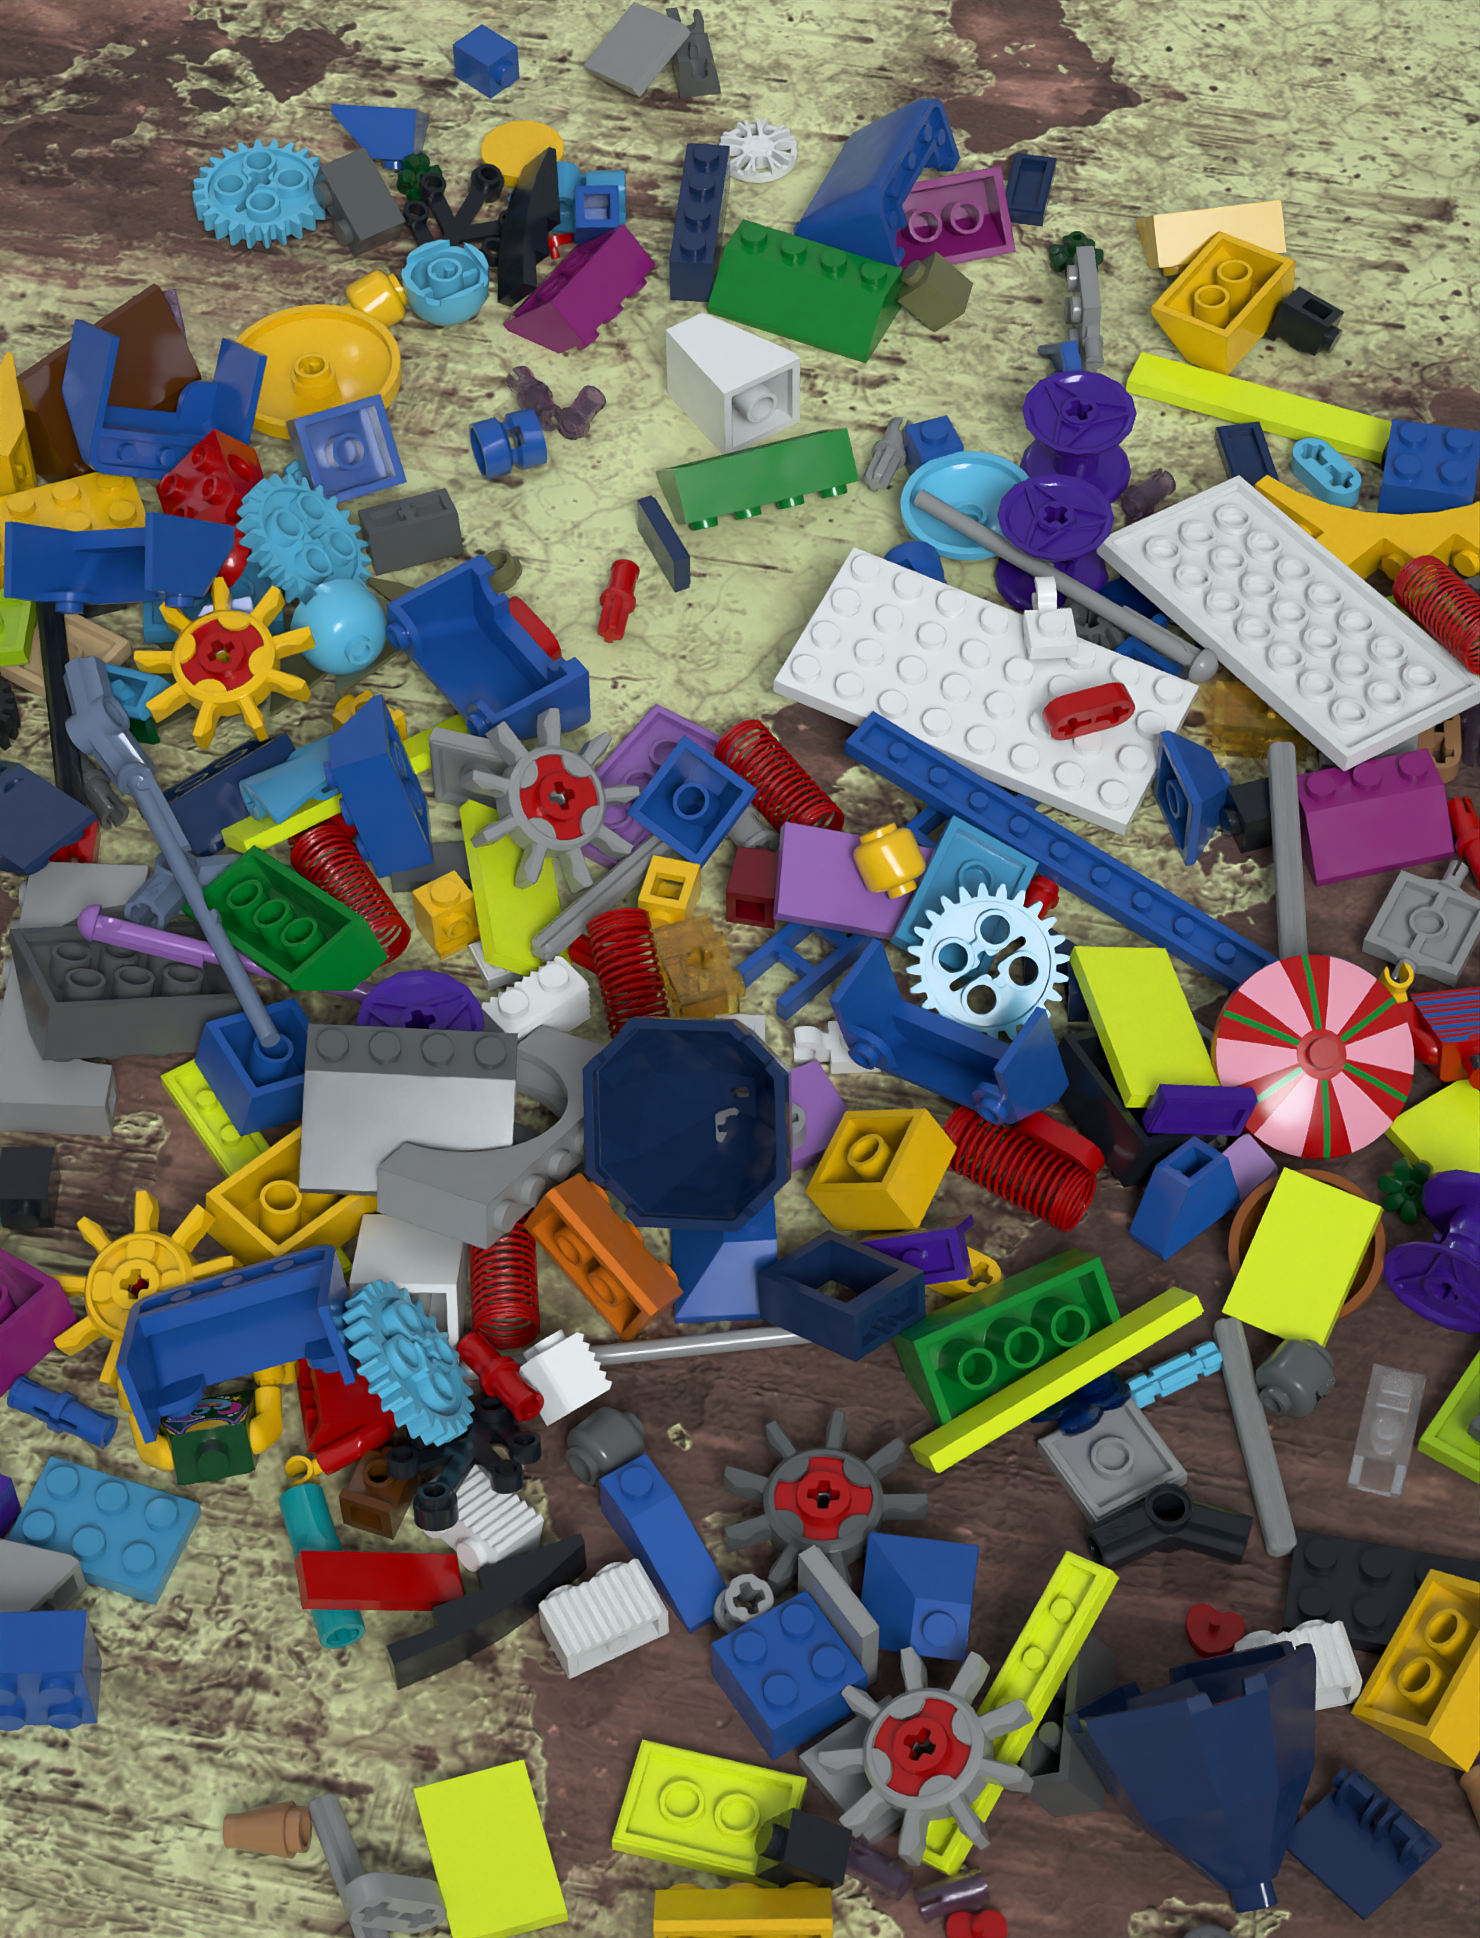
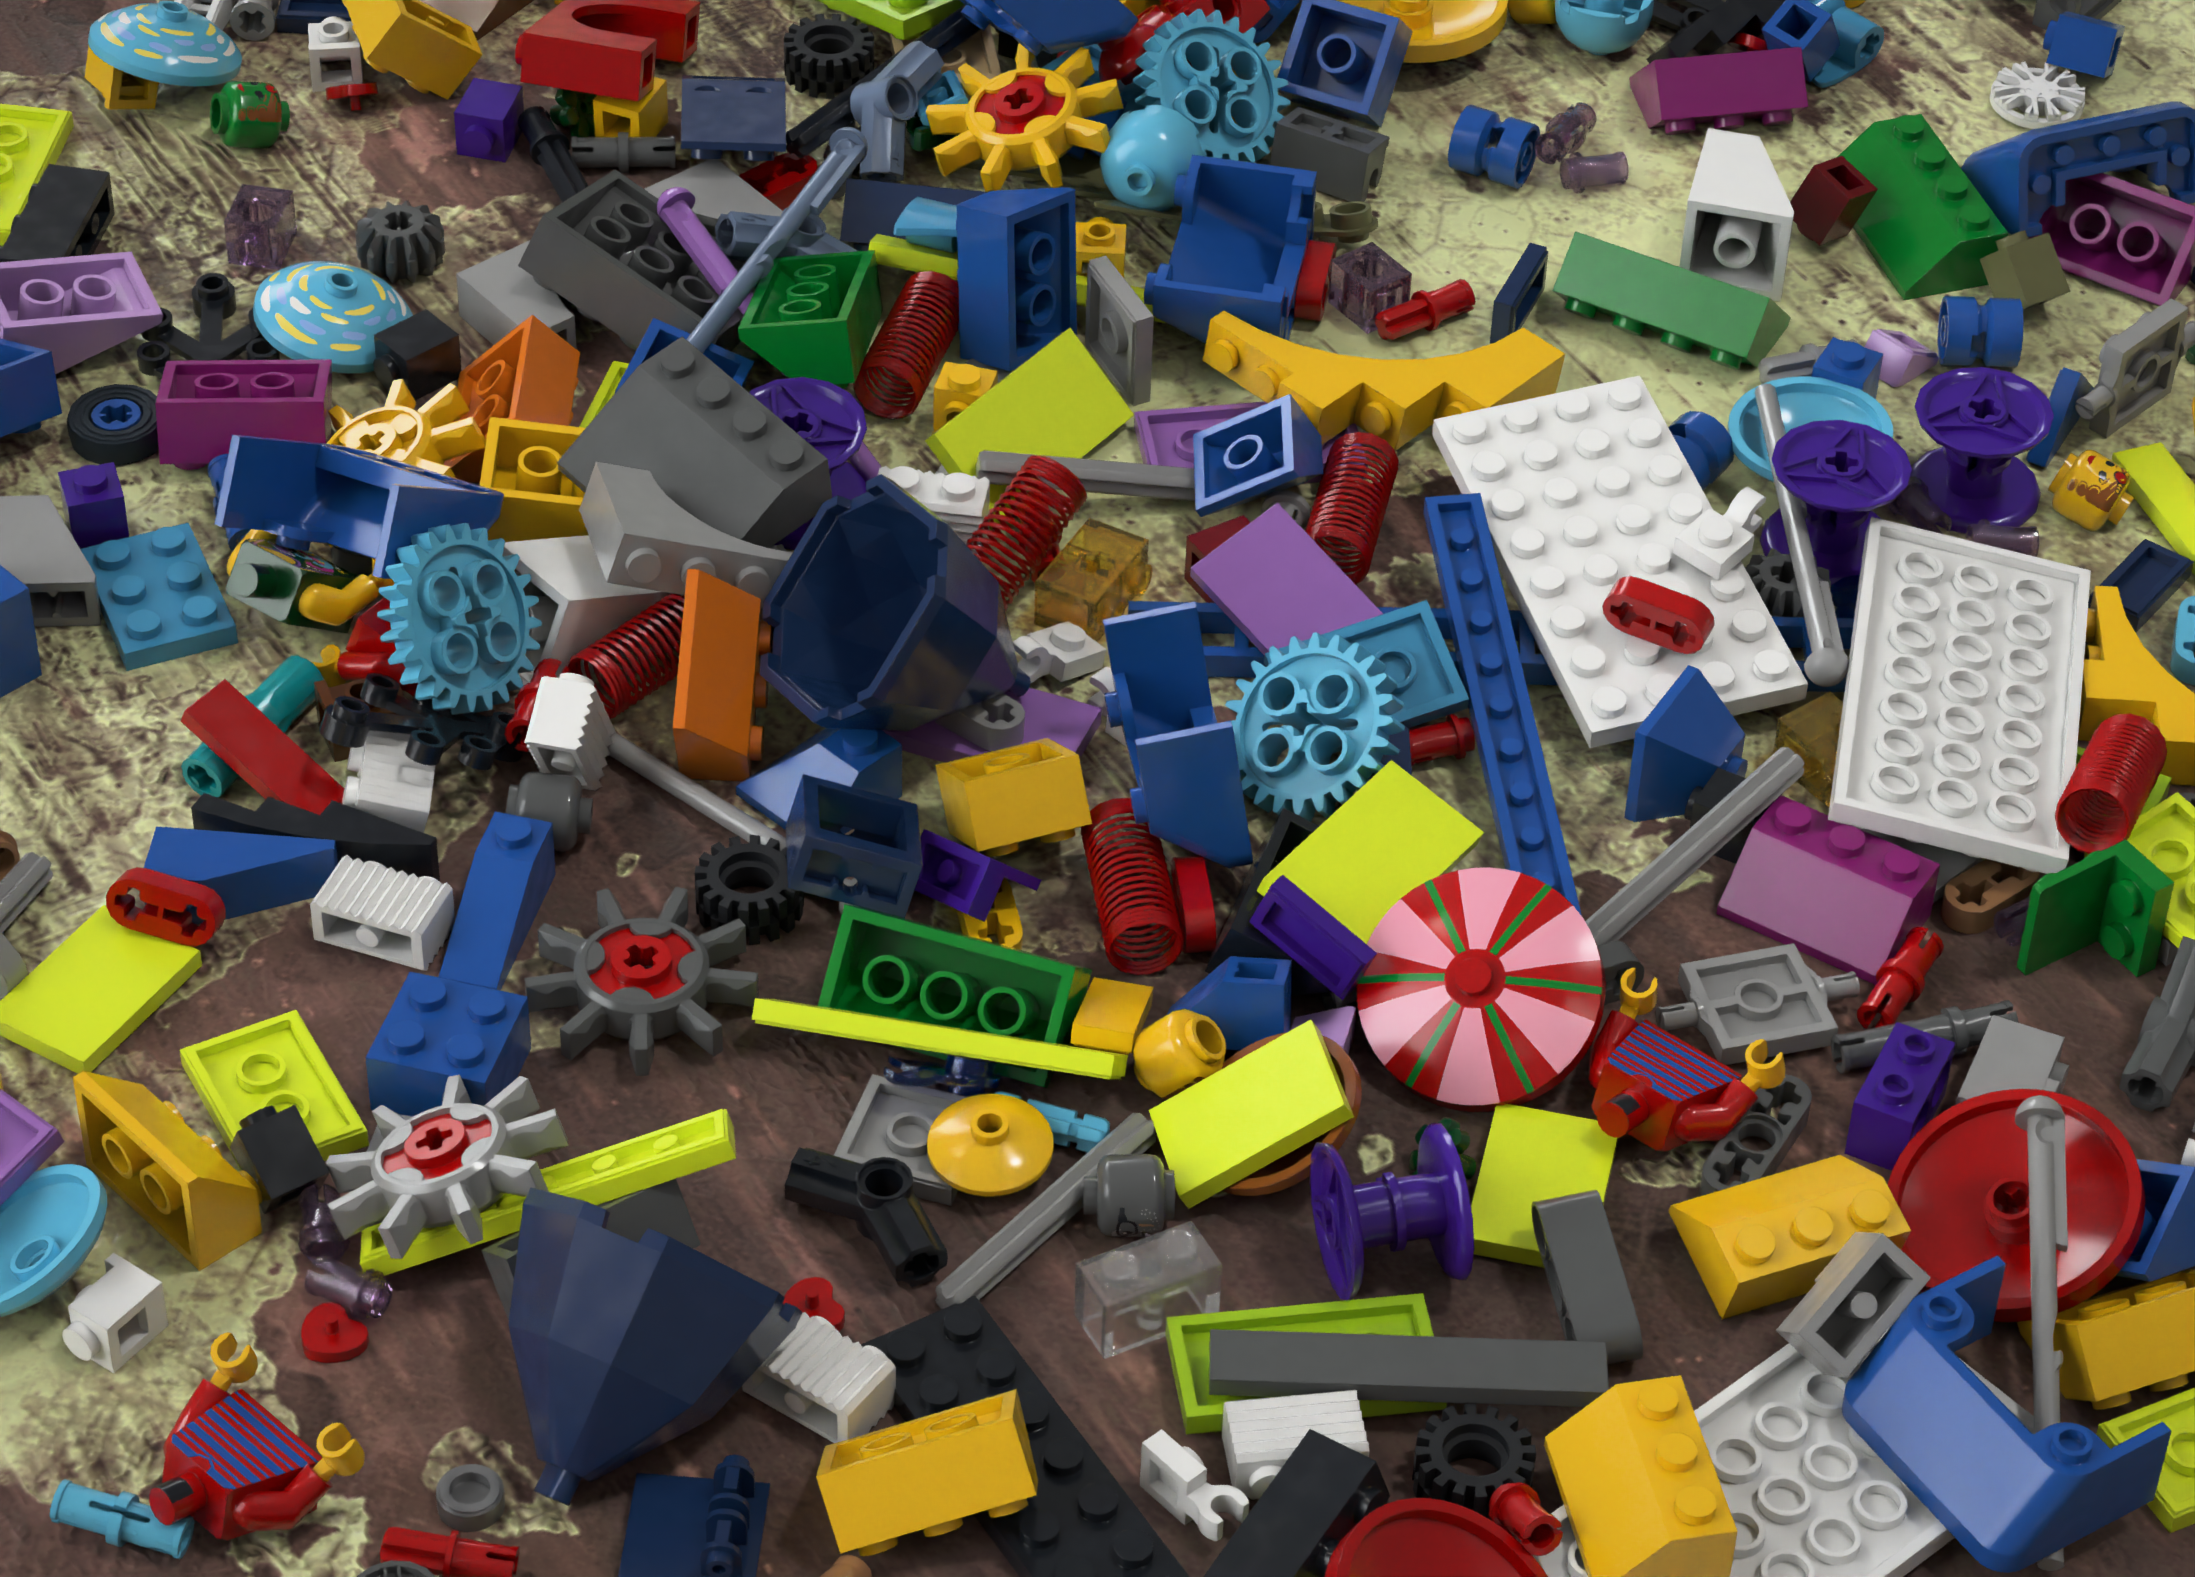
camera: 45 degrees right, 10 degrees down
light grey gear [460,708,640,894] -> none
yellow brick [637,855,701,937] -> none
dark blue brick [669,143,730,302] -> none
light grey bush [713,1574,774,1634] -> none
light grey tile [798,1545,879,1687] -> none
yellow head [853,822,926,899] -> none
blue slope [861,1531,980,1661] -> none
none -> red beam [106,867,226,946]
none -> blue slope [144,826,338,924]
none -> orange slope [444,315,580,483]
none -> black tyre [695,835,804,945]
none -> yellow dish [927,1094,1054,1197]
none -> yellow tile [1070,977,1154,1055]
none -> yellow head [1133,1009,1226,1100]
none -> yellow arch [1202,311,1565,450]
none -> brick [1328,242,1412,334]
none -> dark red brick [1790,156,1878,246]
none -> lavender slope [1864,329,1939,387]
none -> blue wheel [1937,296,2024,368]
none -> blue brick [2043,11,2126,78]
none -> yellow head [2048,450,2134,532]

